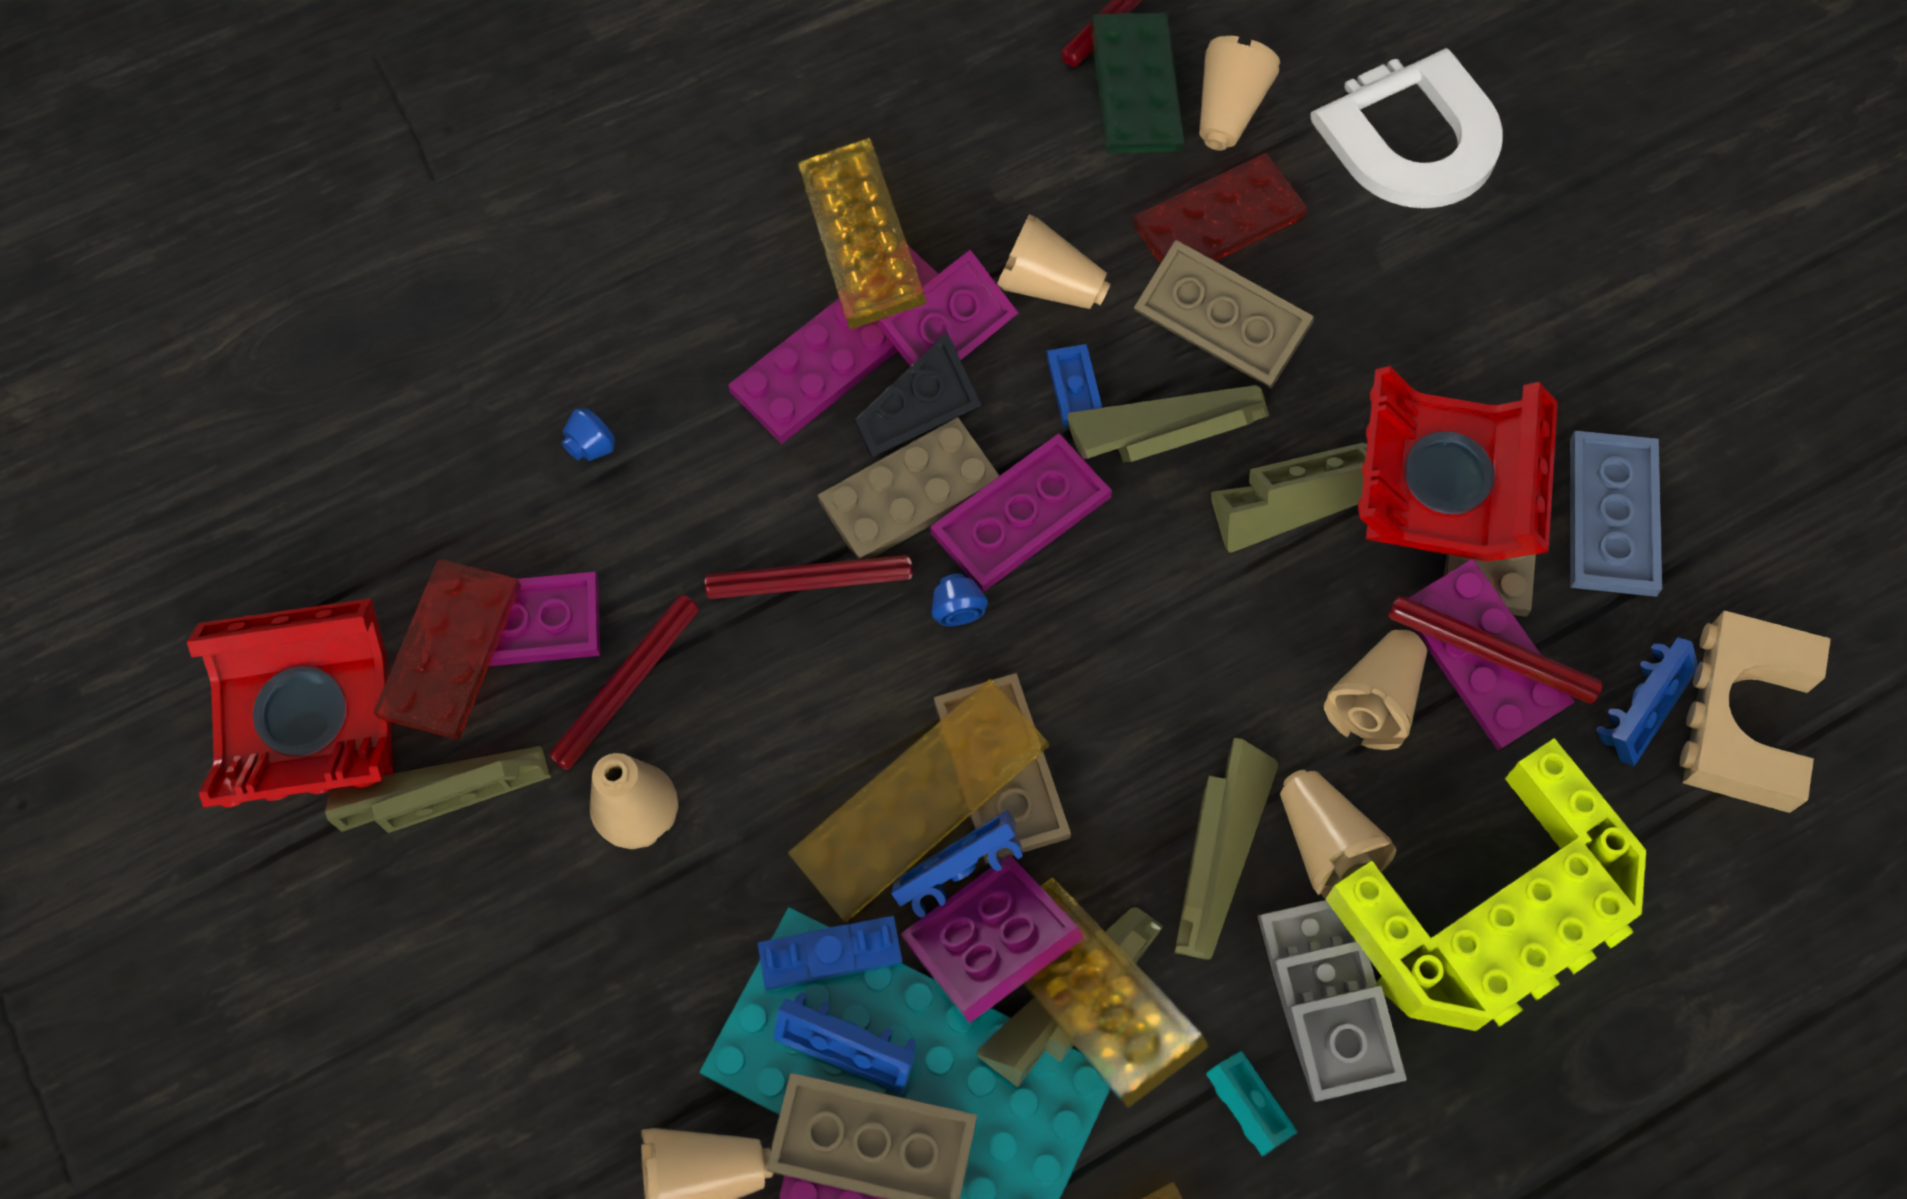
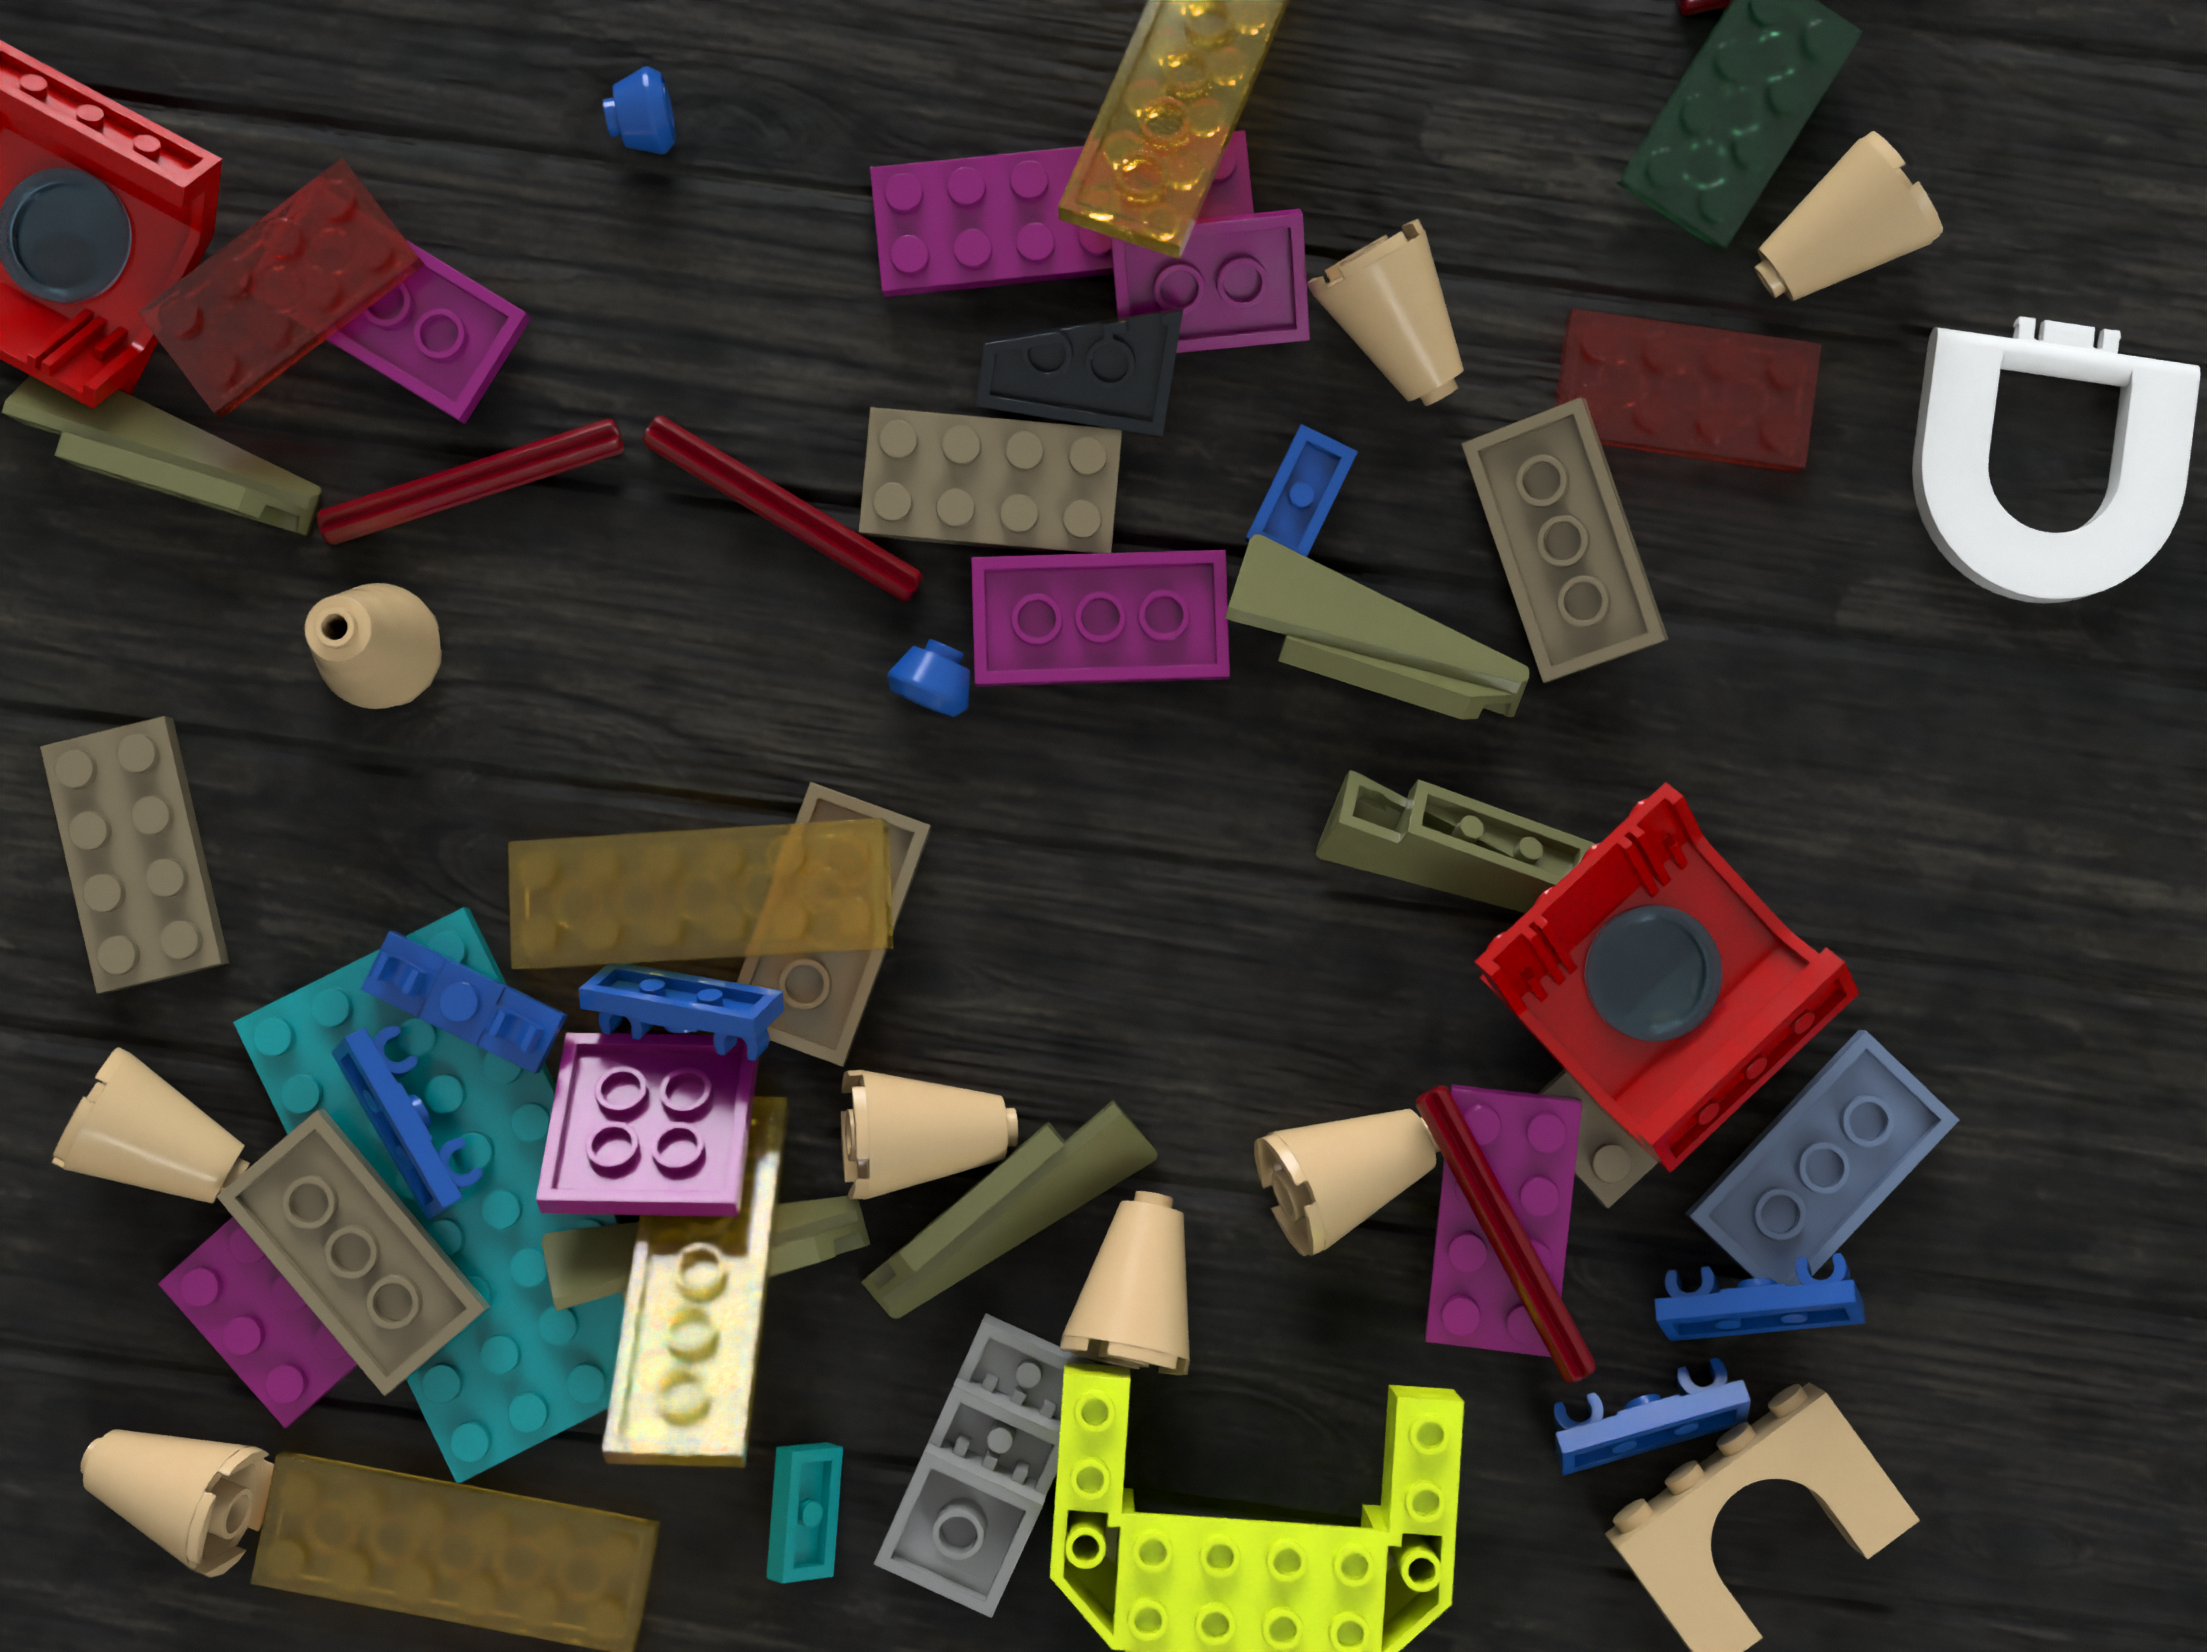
camera: 30 degrees right, 20 degrees up
none -> dark tan plate [40,716,229,994]
none -> tan cone [841,1070,1018,1200]
none -> blue plate [1655,1253,1866,1341]

